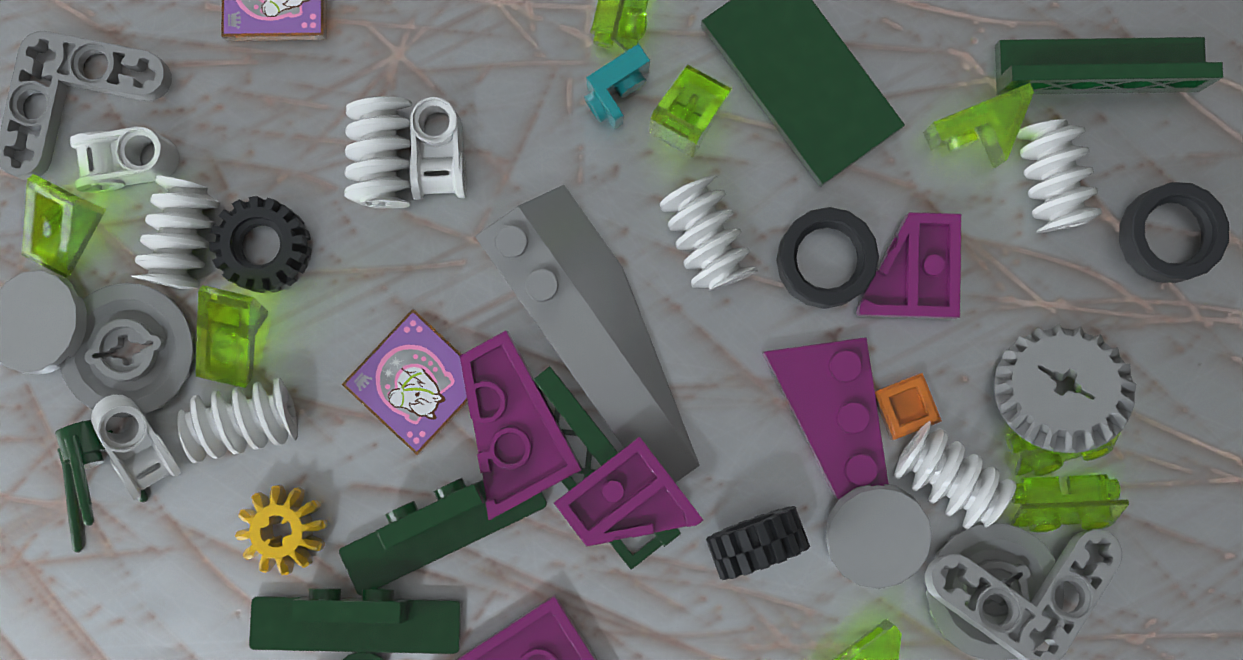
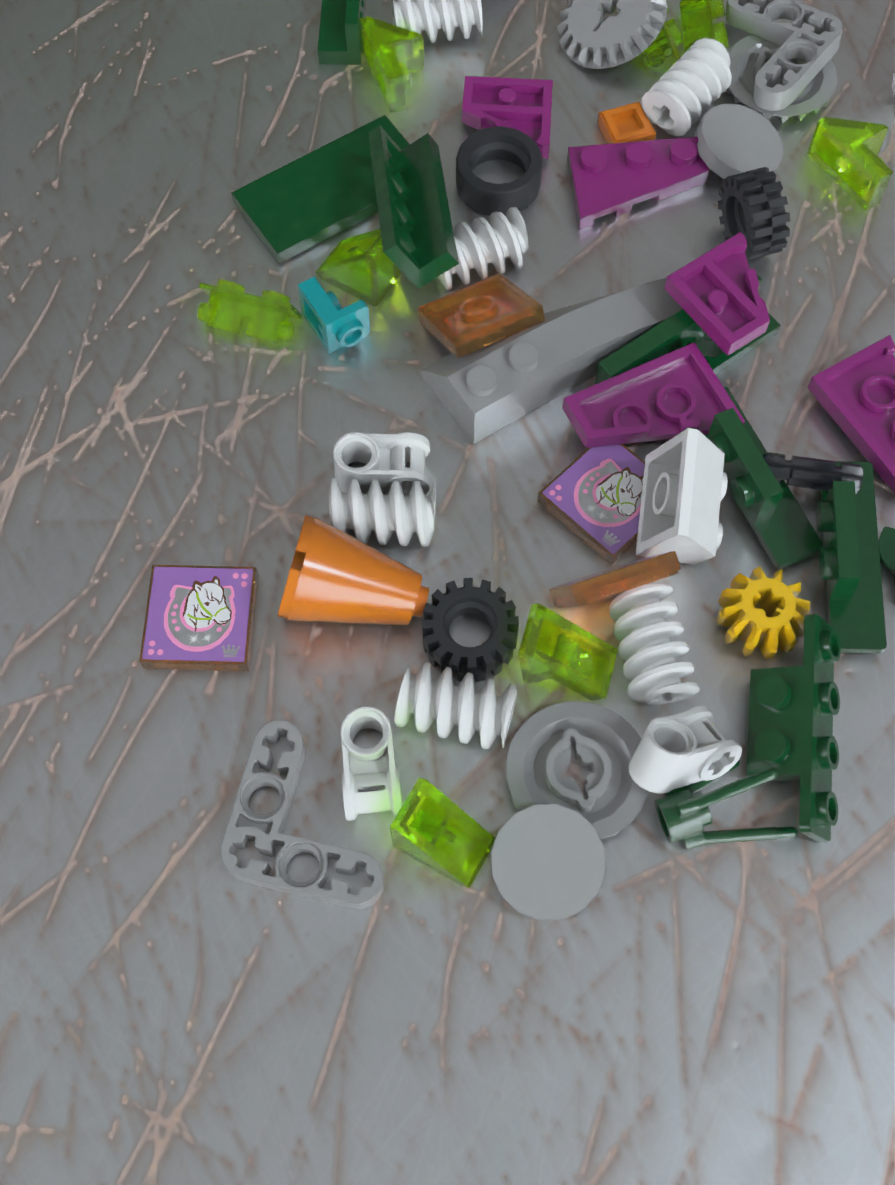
camera: 90 degrees left, 20 degrees down
none -> orange cone [277,515,429,626]
none -> dark green fence [369,125,459,289]
none -> clear orange tile [417,274,545,358]
none -> clear orange tile [549,551,681,608]
none -> white slope [636,428,728,565]
none -> dark green bracket [746,613,841,842]
none -> black axle [763,452,863,493]

